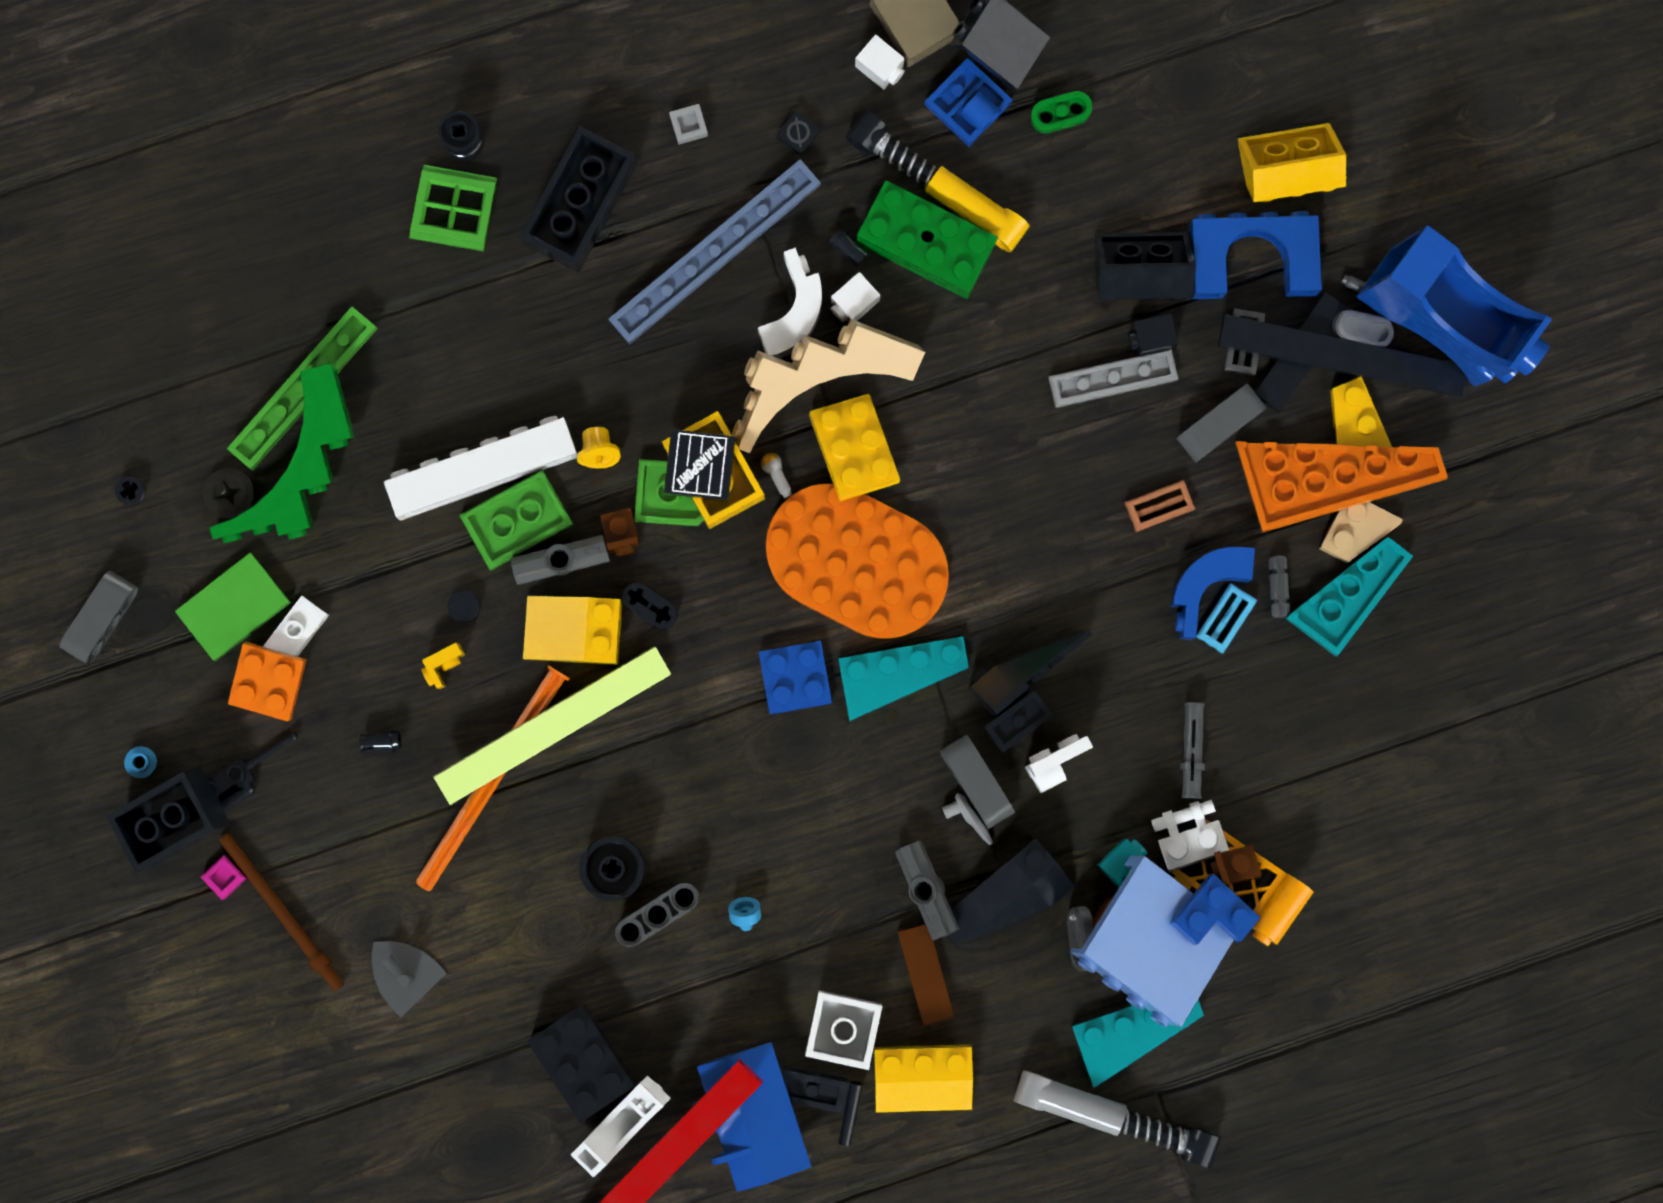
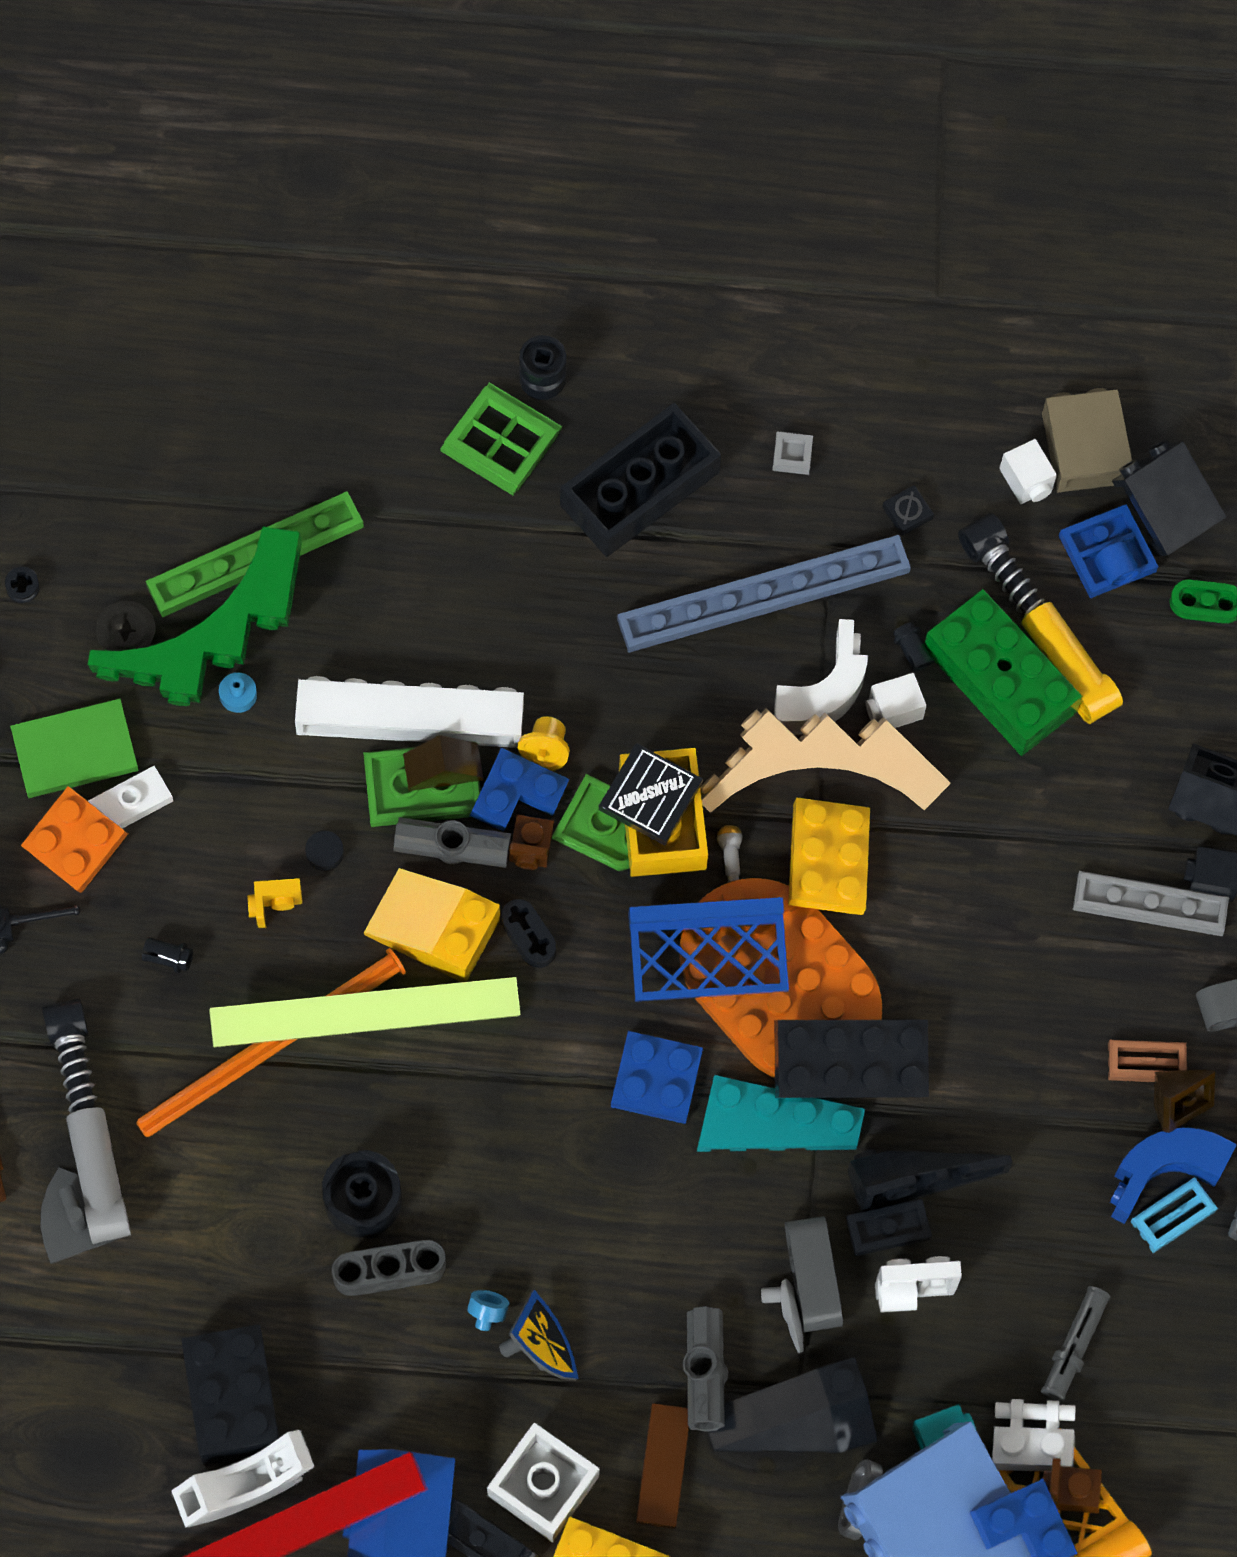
camera: 25 degrees right, 15 degrees down
none -> light grey piece [42,998,131,1244]
none -> dark azure tile [219,673,257,713]
none -> dark brown slope [403,735,483,791]
none -> blue plate [470,748,569,832]
none -> shield [499,1289,579,1380]
none -> blue fence [628,897,789,1002]
none -> black plate [774,1020,929,1098]
none -> dark brown slope [1154,1069,1215,1133]

